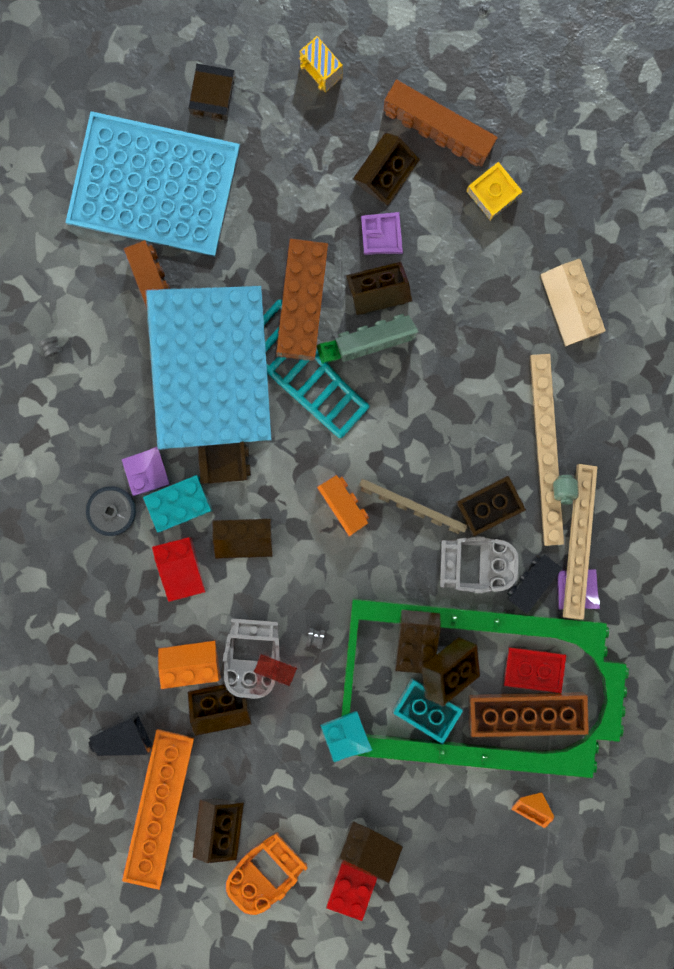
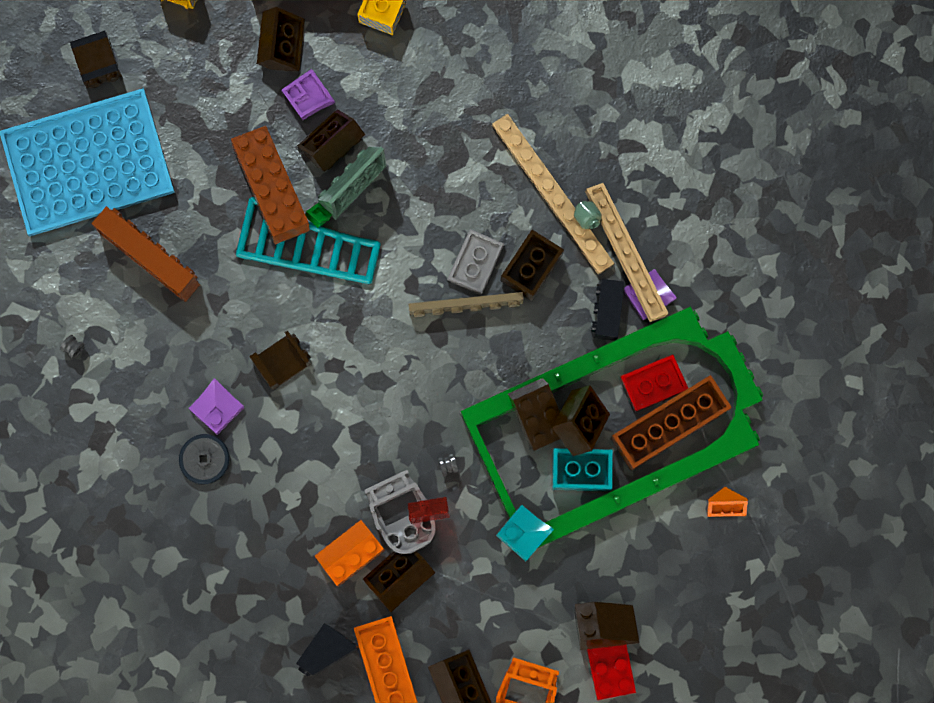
camera: 35 degrees left, 10 degrees down
teal brick [143,475,213,533] -> none
medium azure plate [146,286,271,449] -> none
red slope [152,537,206,602] -> none
dark brown slope [212,519,273,559] -> none
orange slope [317,475,369,536] -> none
light grey slope [440,537,518,593] -> none
tan slope [540,259,606,347] -> none
none -> light grey tile [447,229,504,296]

